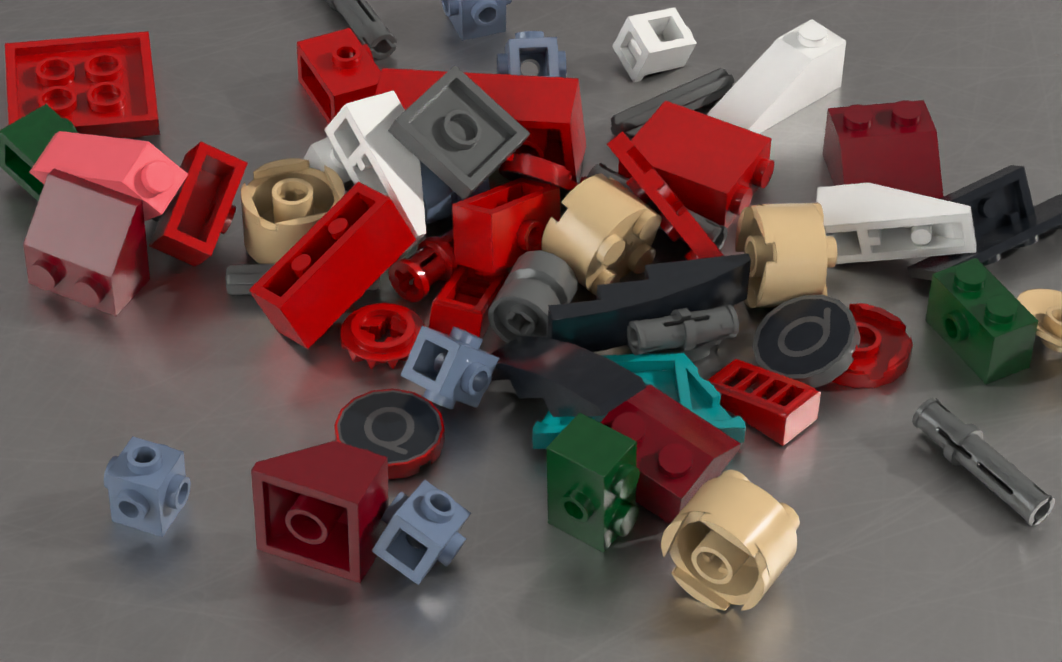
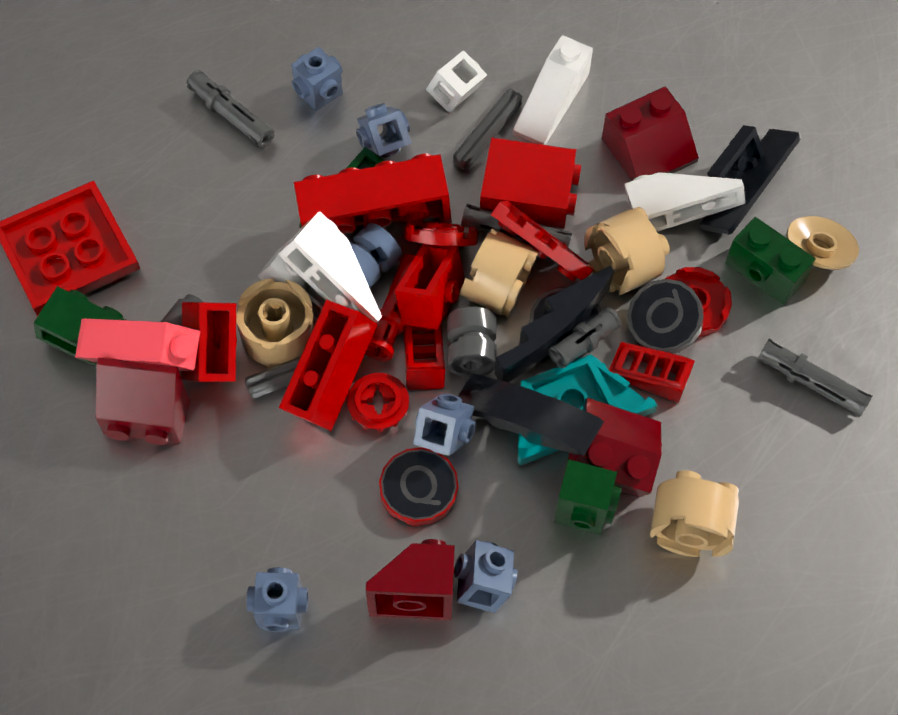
camera: 20 degrees left, 20 degrees up
red brick [297,28,381,124] -> none
dark grey plate [388,65,530,200] -> none

